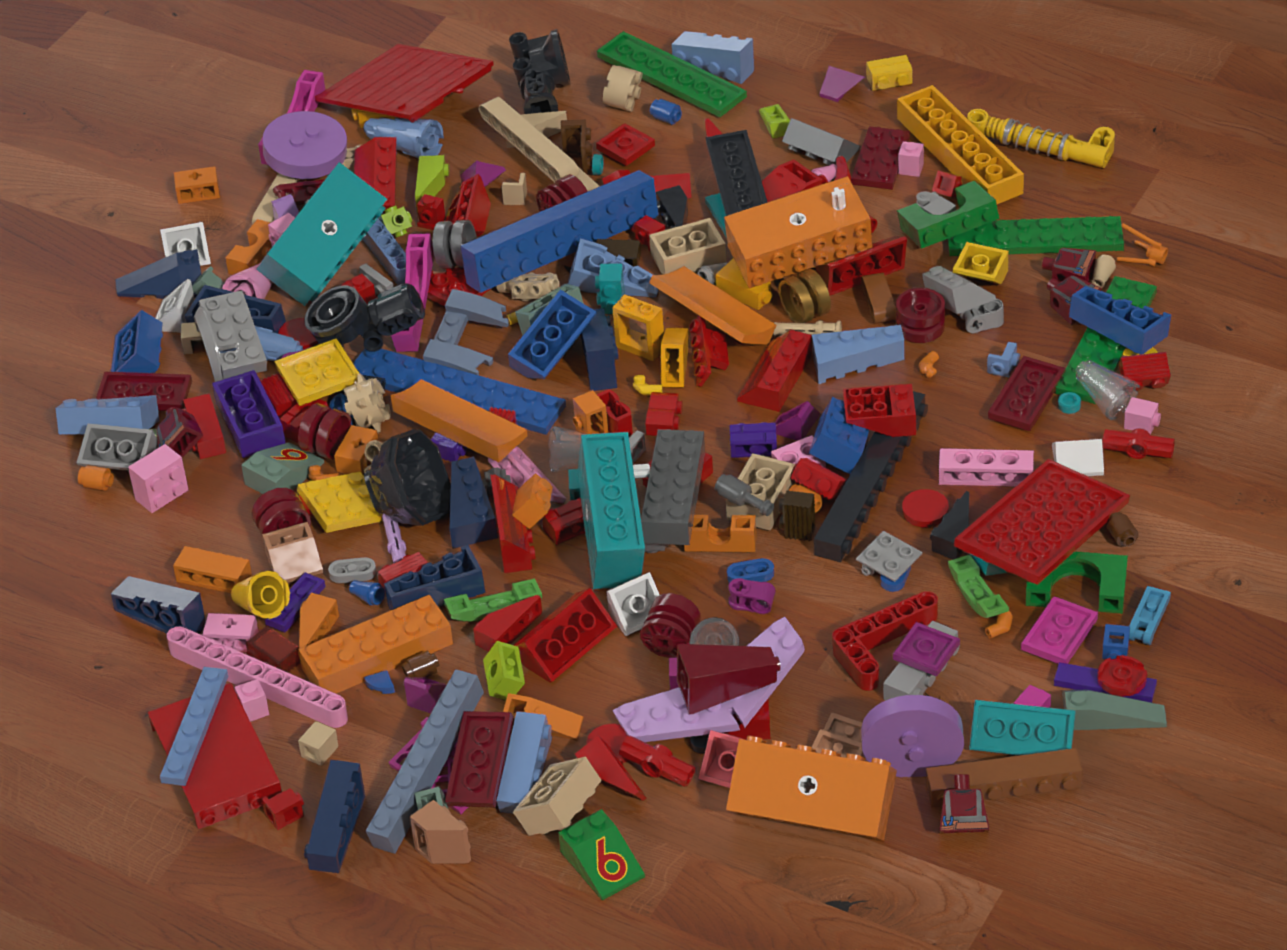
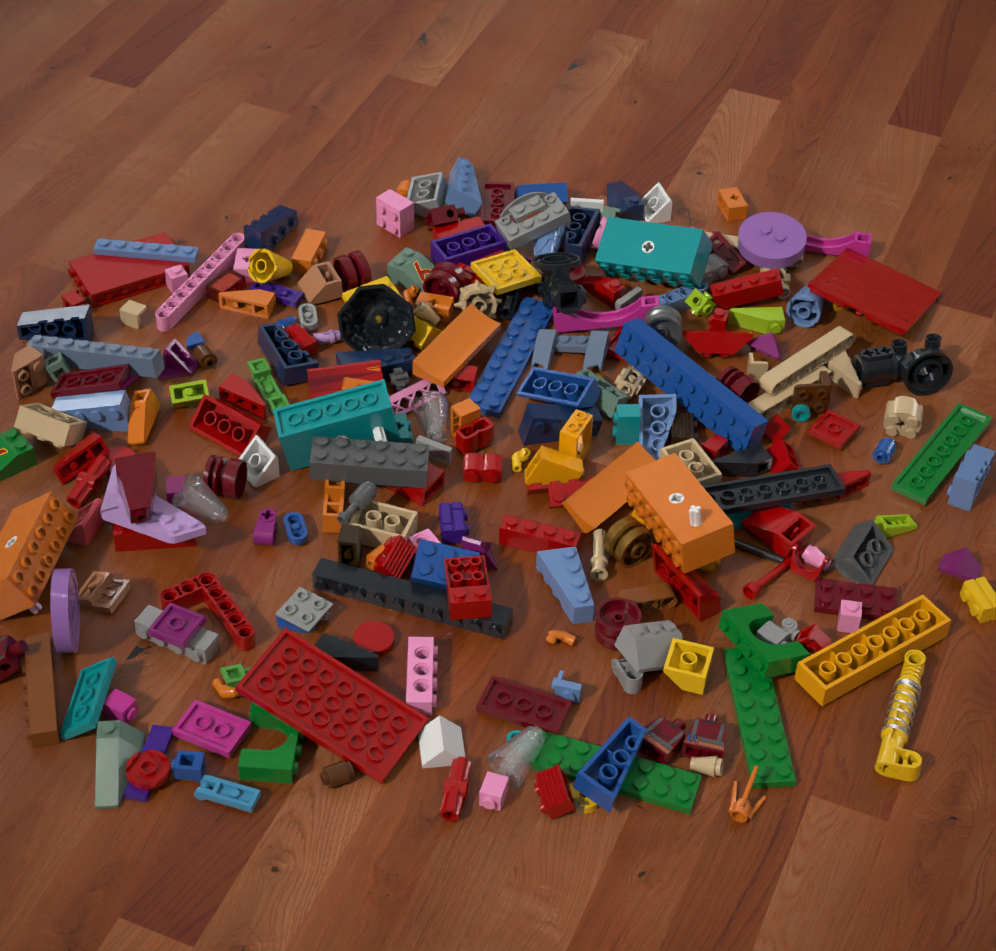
camera: 80 degrees right, 0 degrees up
orange brick [298,595,453,694] -> none

